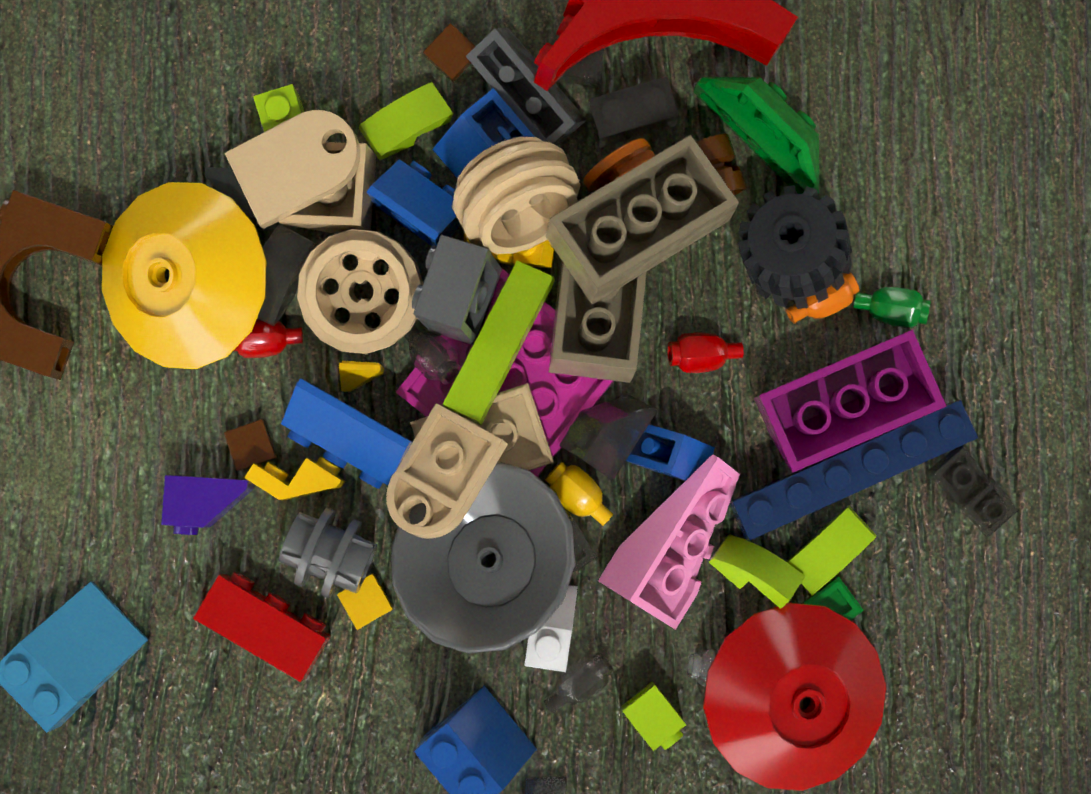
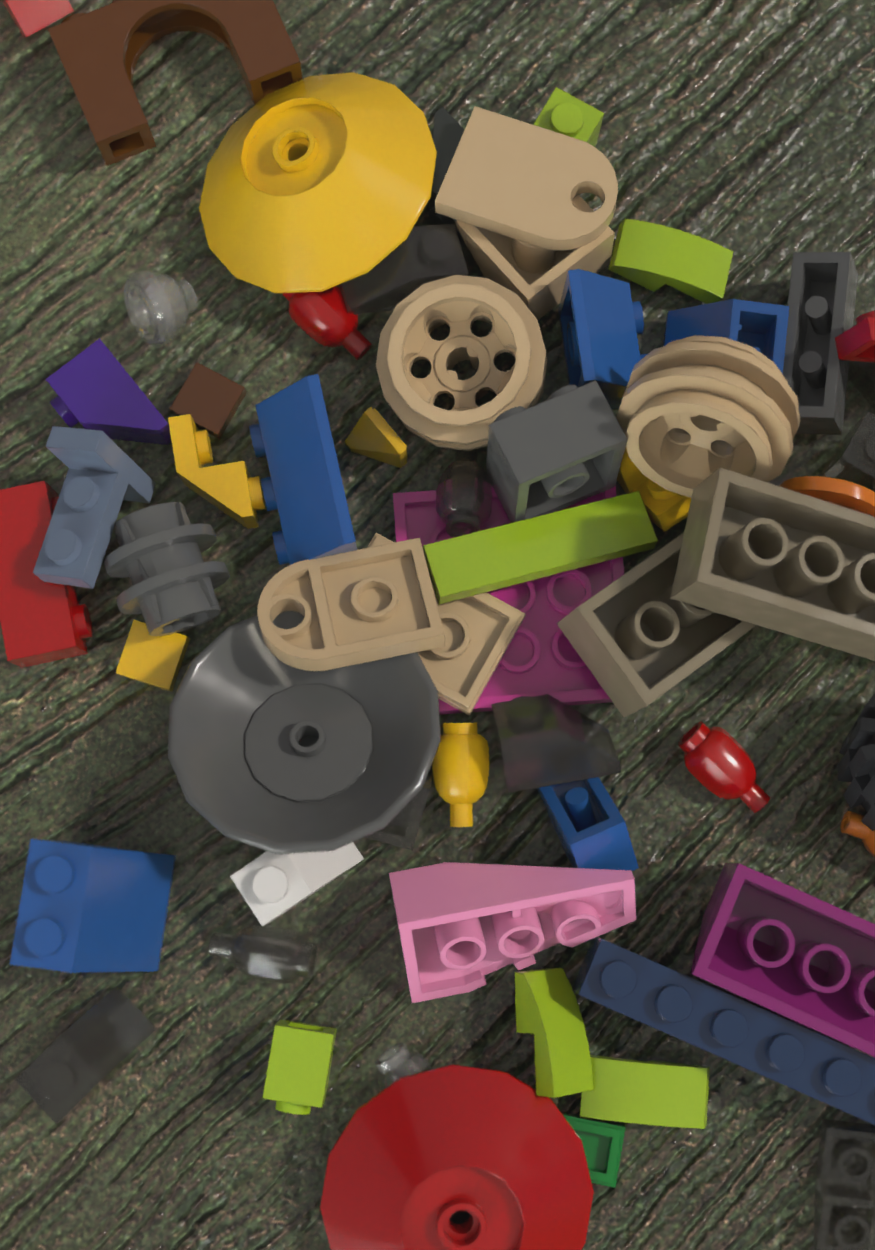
camera: 40 degrees right, 5 degrees down
reddish brown tile [423,23,476,82] -> none
none -> sand blue bracket [33,426,156,589]
none -> clear brick [124,270,197,348]

